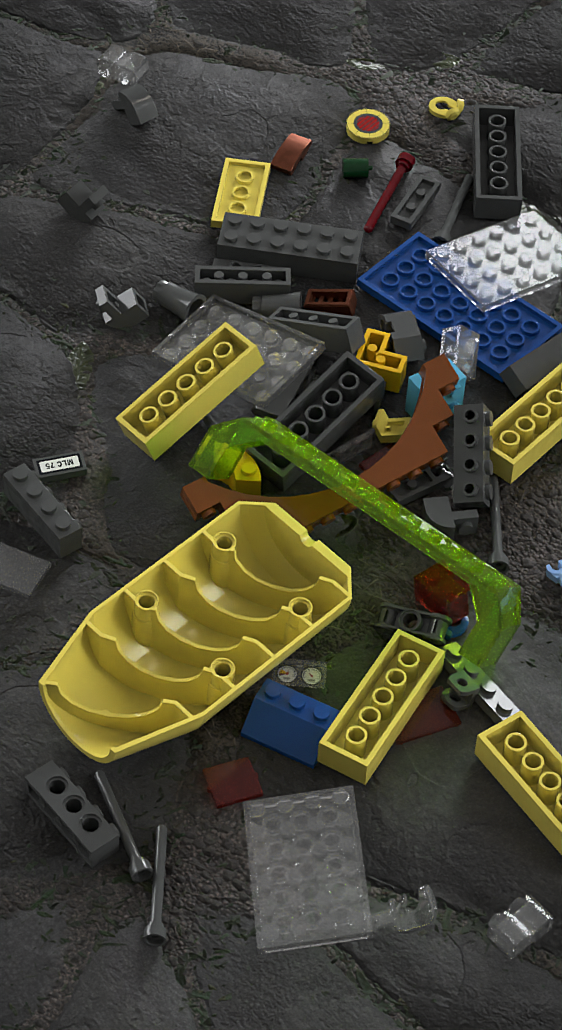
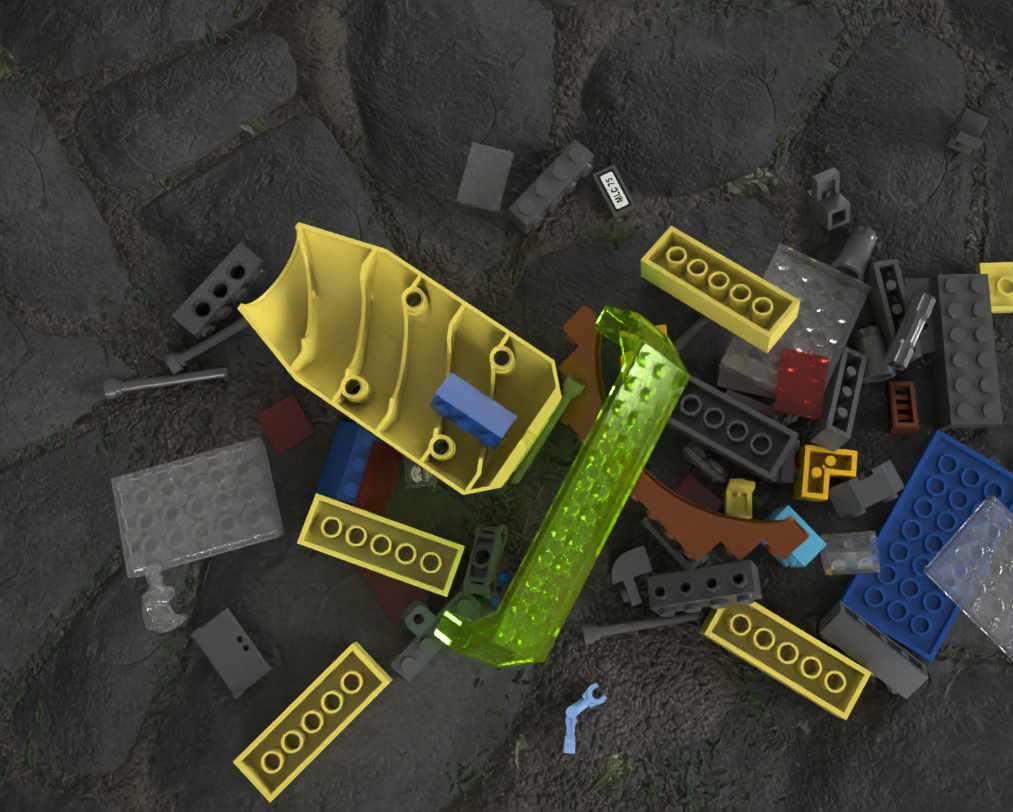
camera: 80 degrees right, 30 degrees up
clear brick [486,894,554,959] -> none
none -> dark grey door [190,608,272,700]
none -> clear red piece [354,441,403,514]
none -> brick [430,373,518,450]
none -> clear red piece [773,348,829,421]
none -> dark grey axle [883,291,936,371]

